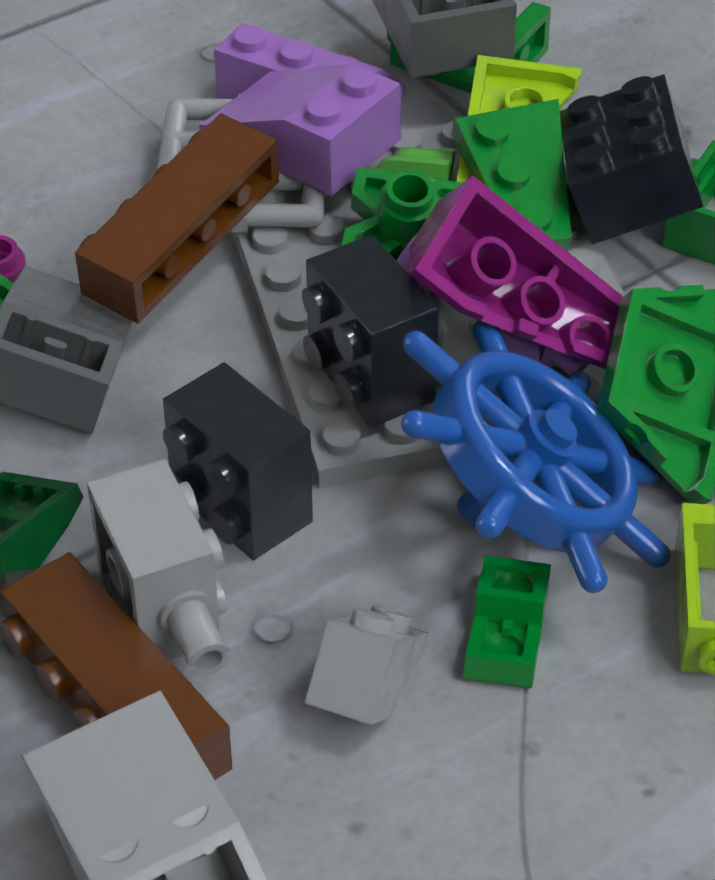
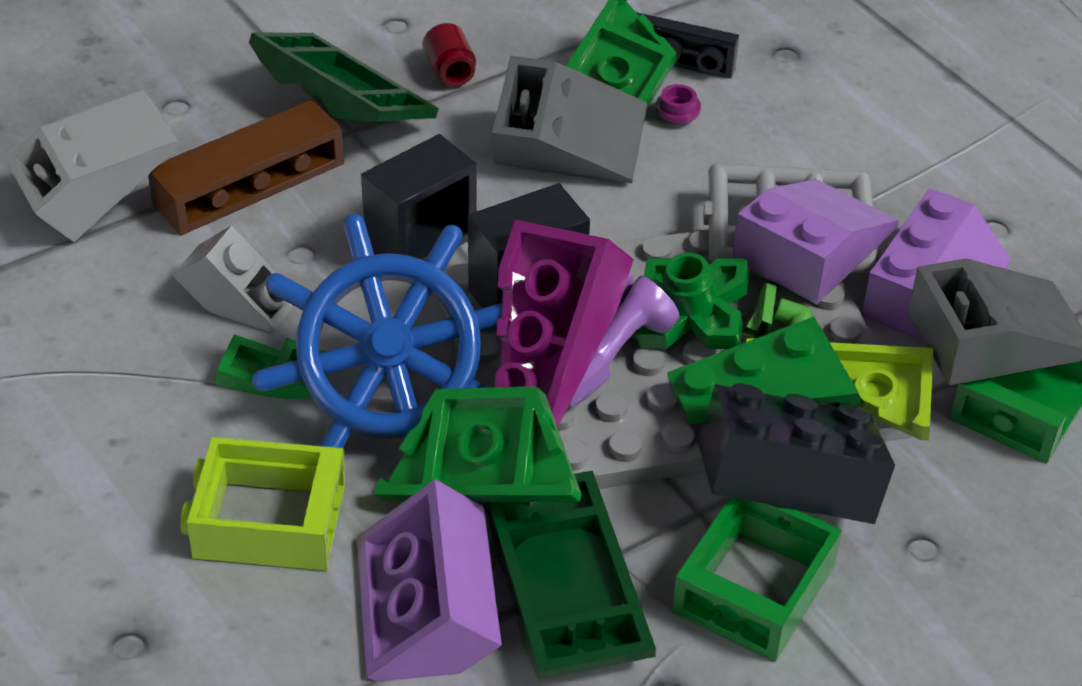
camera: 90 degrees right, 0 degrees up
reddish brown brick [75,113,279,324] -> none
light grey brick [87,459,231,677] -> none

